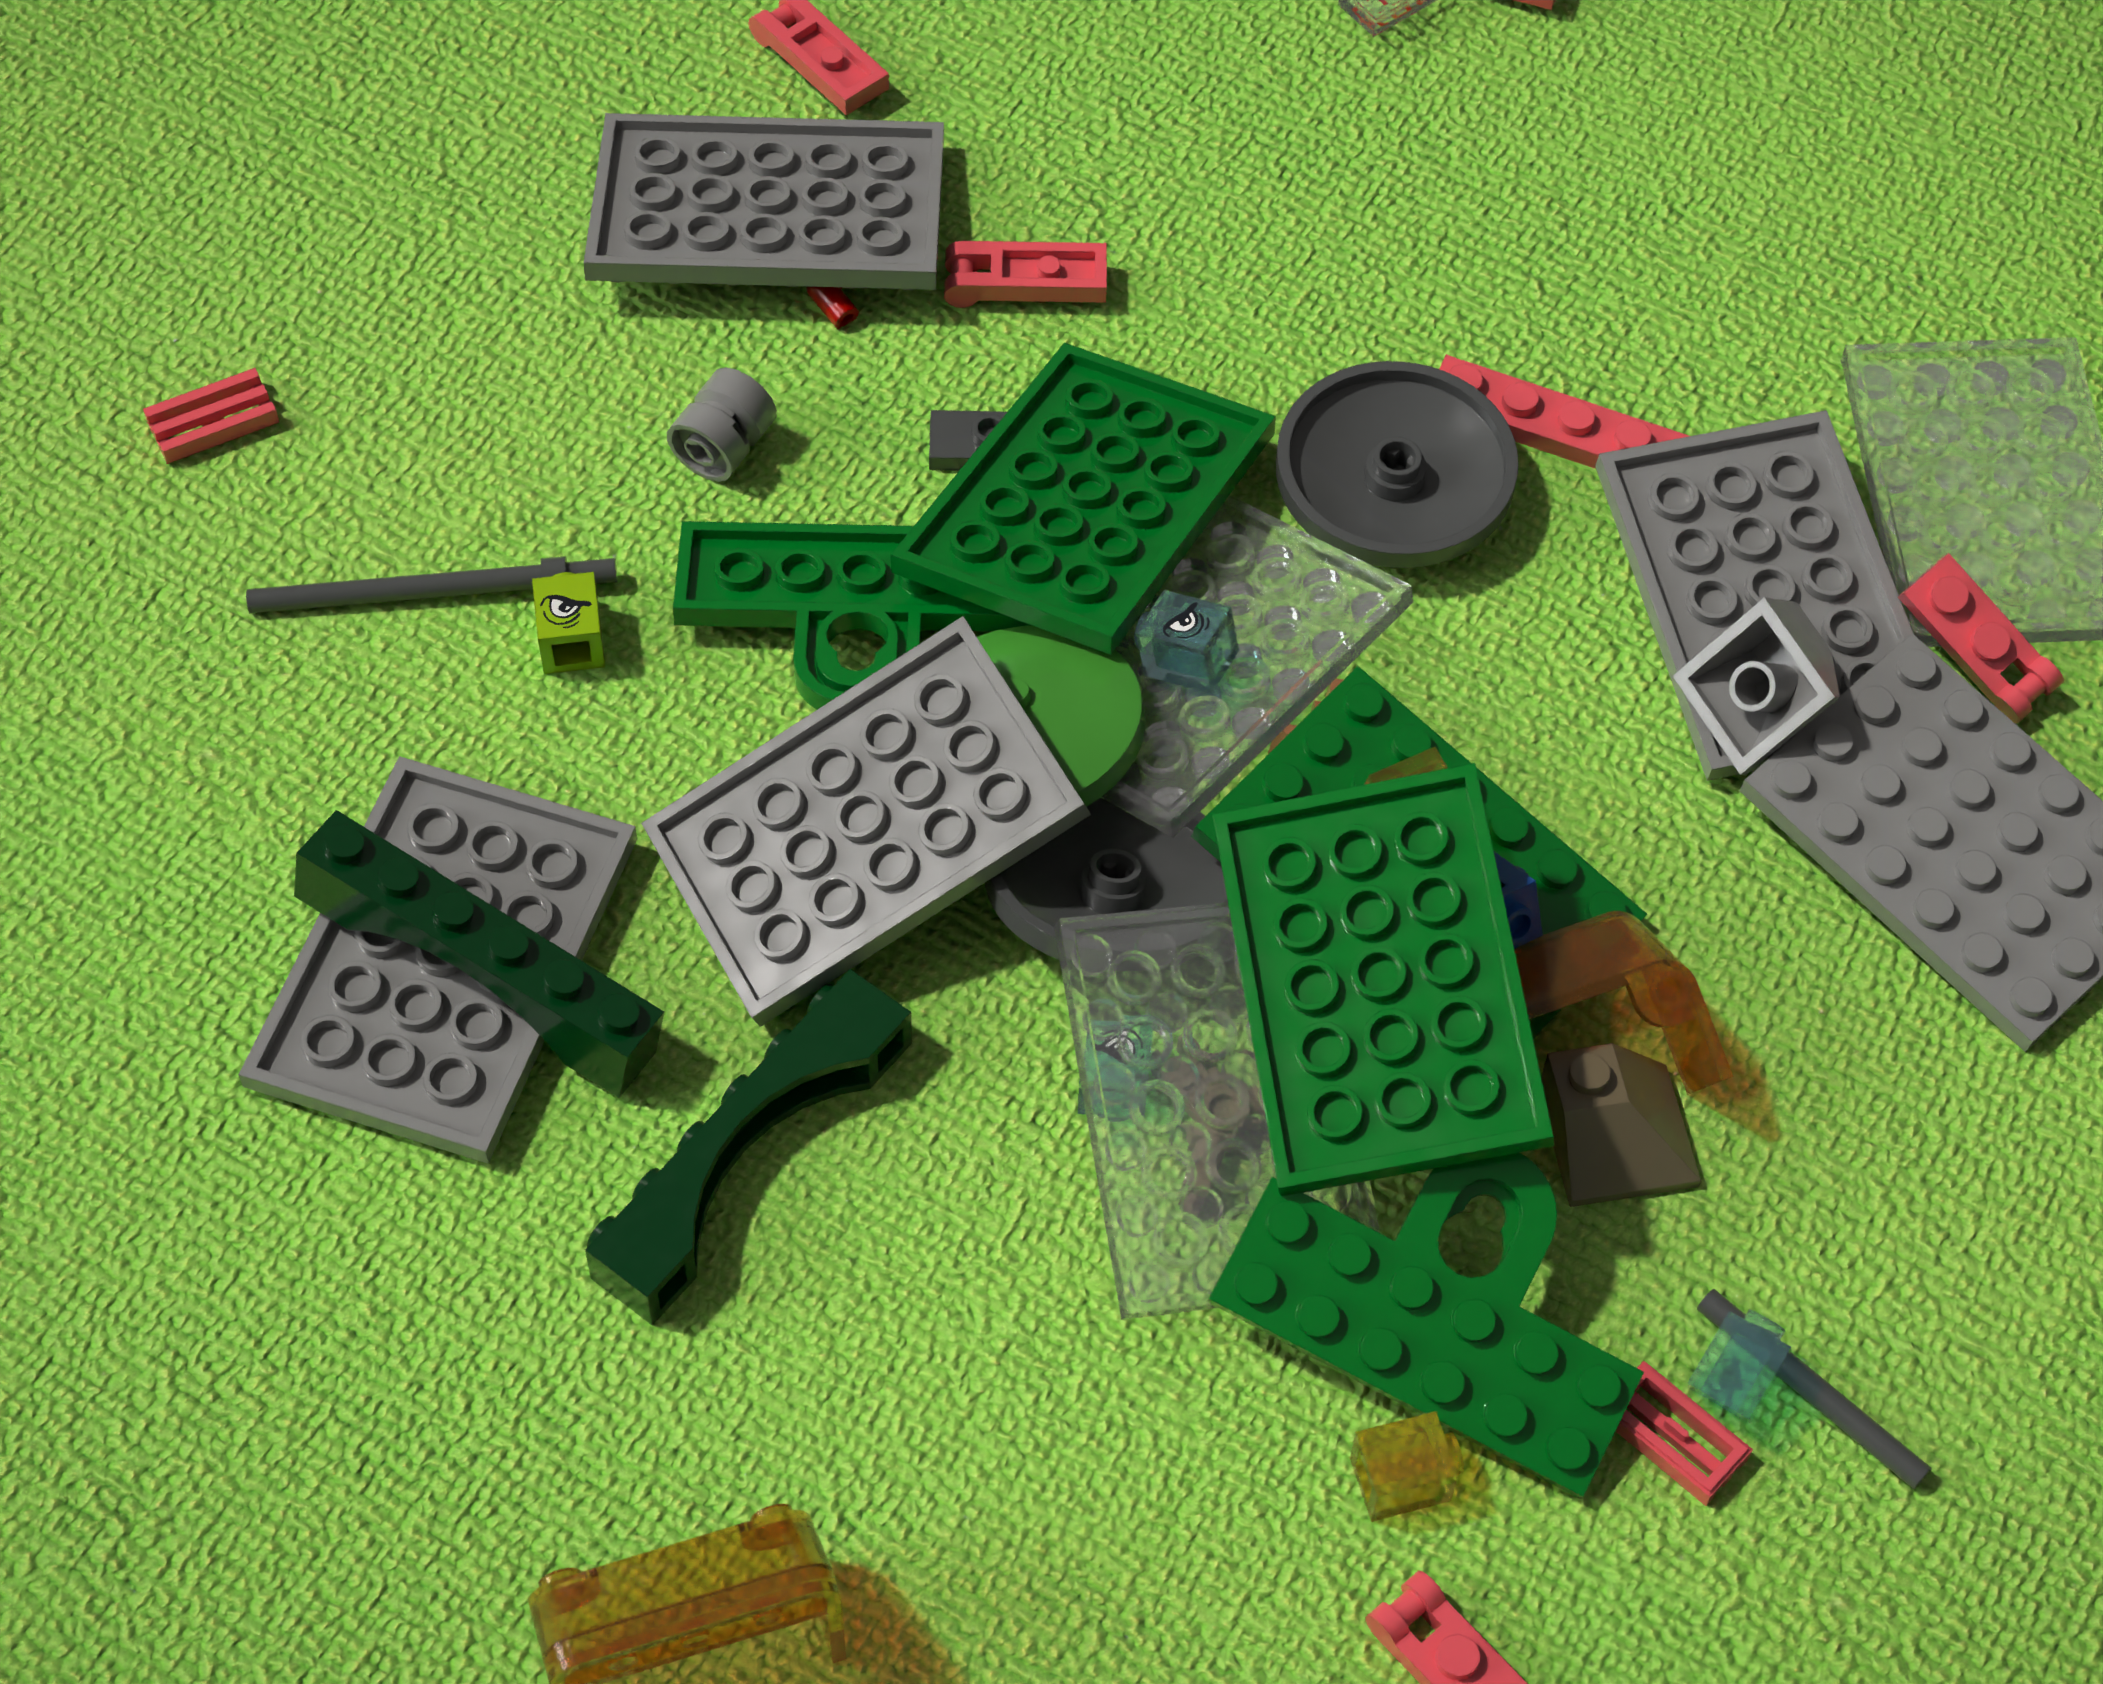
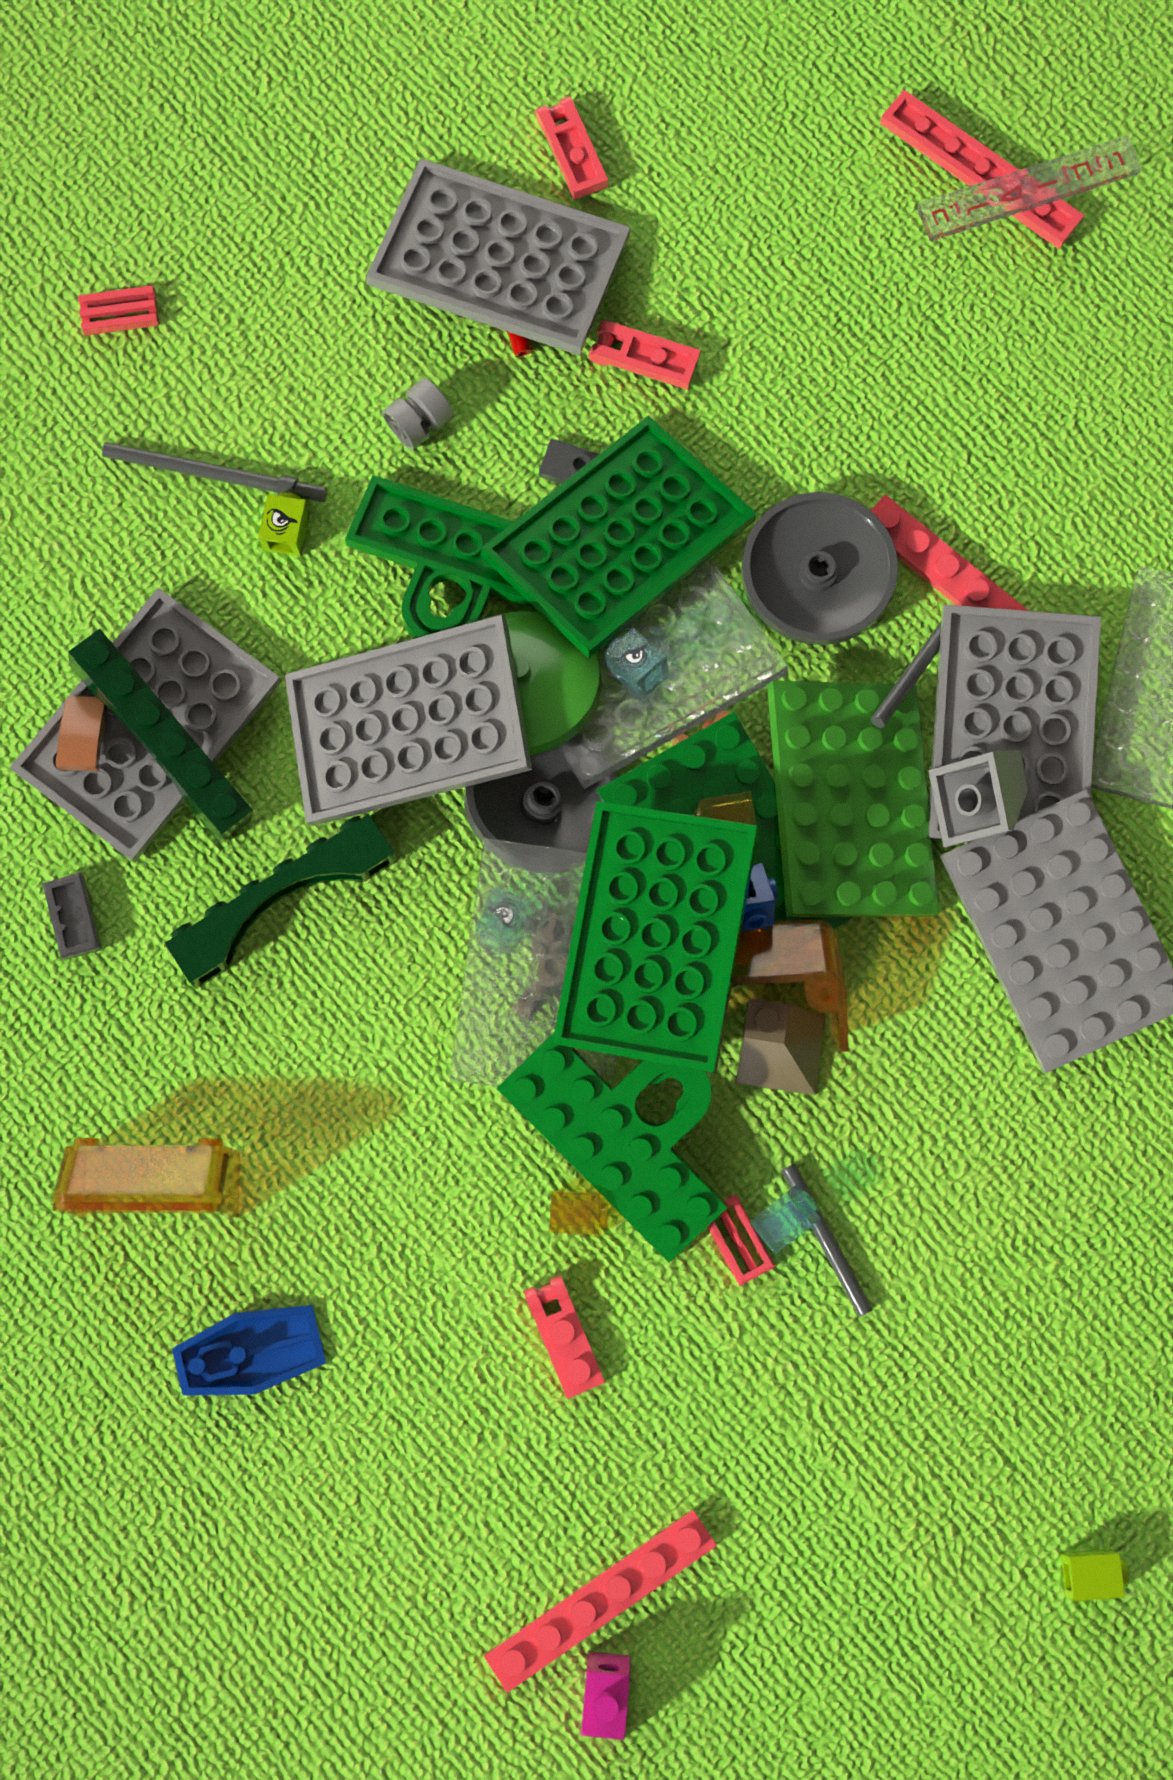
camera: 20 degrees right, 20 degrees up
coral plate [1898,553,2064,723] -> none
none -> flat silver plate [42,873,102,961]
none -> nougat slope [56,696,107,771]
none -> bright green plate [767,680,939,917]
none -> dark grey bar [871,621,941,728]

